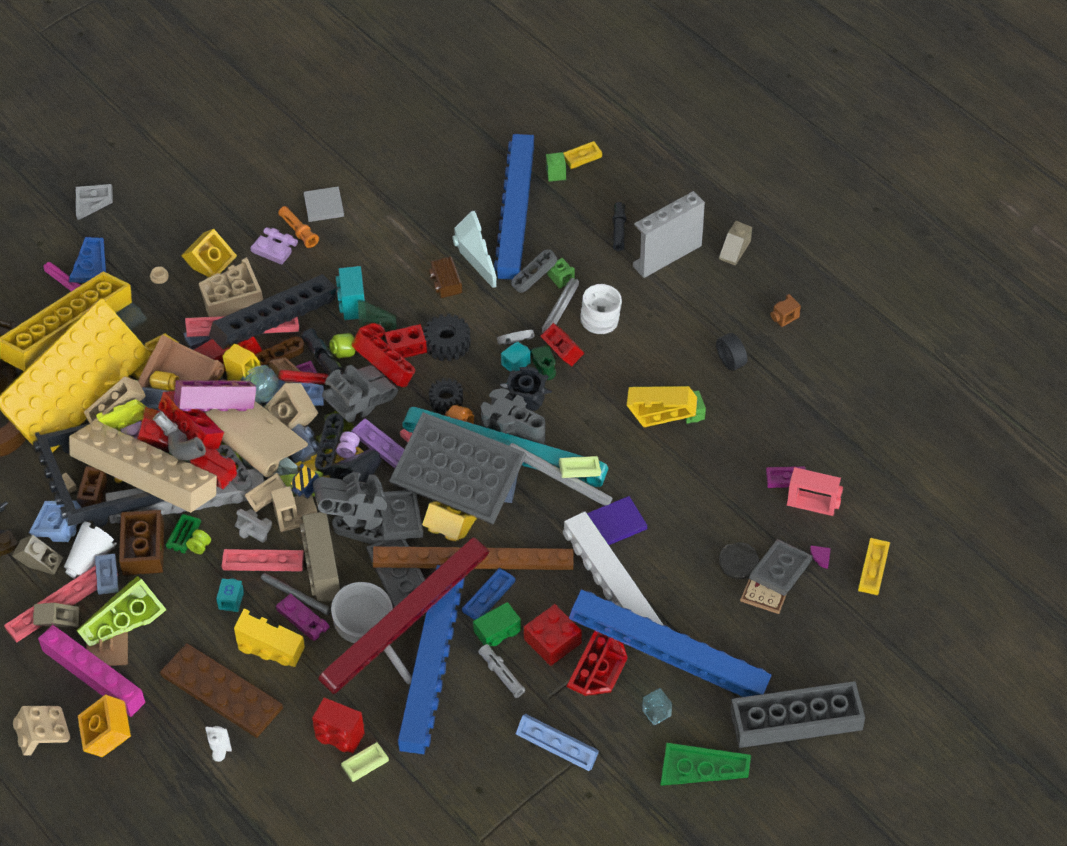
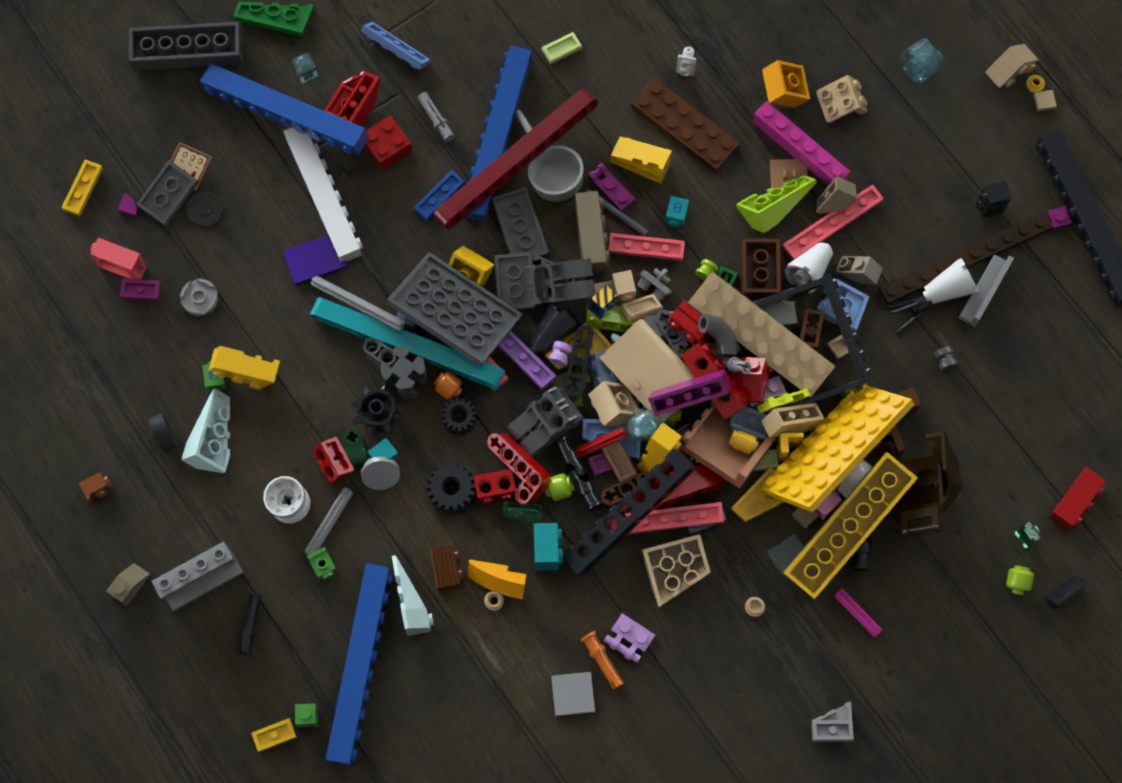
camera: 175 degrees left, 20 degrees up
blue wing [69,237,106,283] -> none
sand blue plate [95,554,119,595] -> none
yellow slope [181,229,237,277] -> none
red brick [312,698,365,754] -> none
dark orange plate [373,546,574,570] -> none
green brick [473,602,521,647] -> none
dark grey beam [511,250,557,293] -> none
yellowish green tile [559,456,601,478] -> none
none -> light grey tile [180,279,219,316]
none -> light aqua wedge [181,389,230,473]
none -> light orange slope [468,560,527,599]
none -> tan plate [484,591,504,611]

